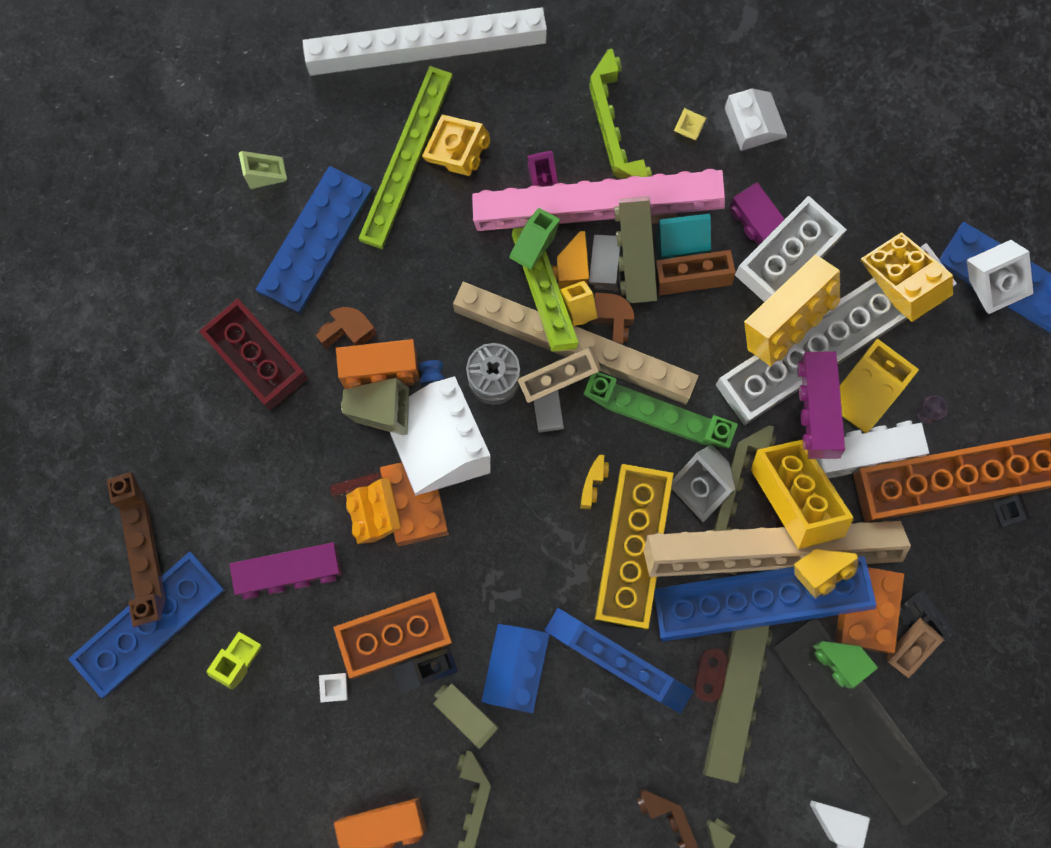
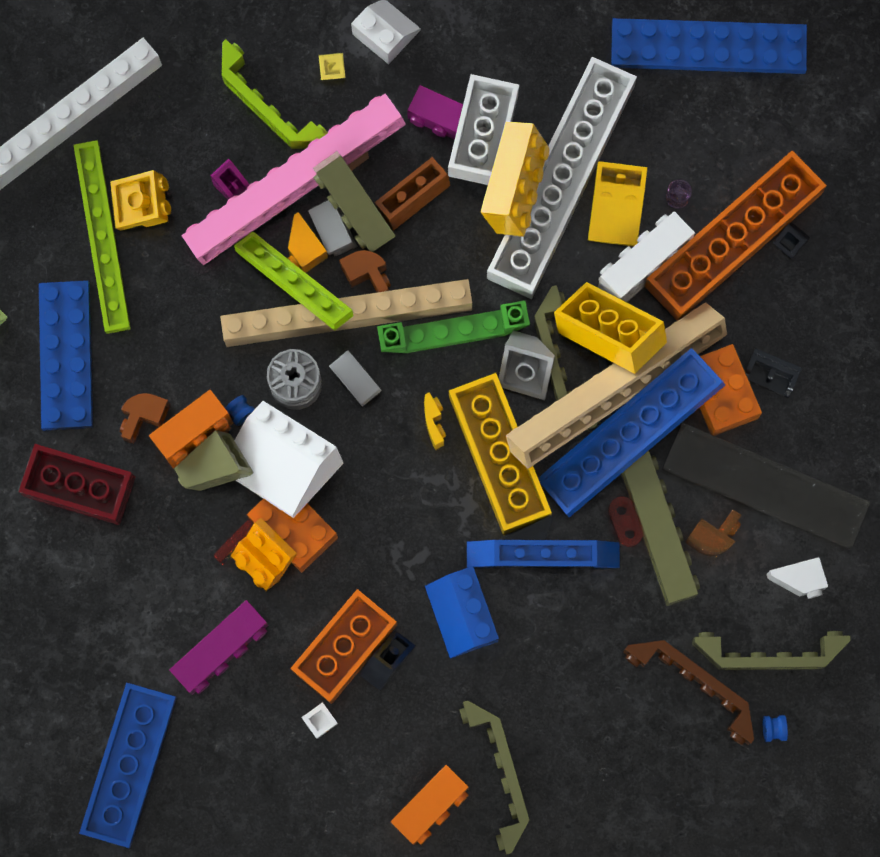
camera: 30 degrees left, 0 degrees up
reddish brown slope [107,472,166,628] -> none
neon yellow brick [207,632,262,689] -> none
olive slope [433,683,499,749] -> none
bright green slope [509,207,560,270] -> none
tan brick [517,346,601,403] -> none
yellow slope [560,281,598,326] -> none
teal slope [655,214,711,260] -> none
yellow slope [794,549,858,598] -> none
magenta brick [797,351,845,459] -> none
bright green slope [813,641,878,688] -> none
yellow slope [861,232,953,322] -> none
medium nougat slope [885,618,944,678] -> none
white slope [967,240,1033,314] -> none
none -> clear orange brick [685,510,741,556]

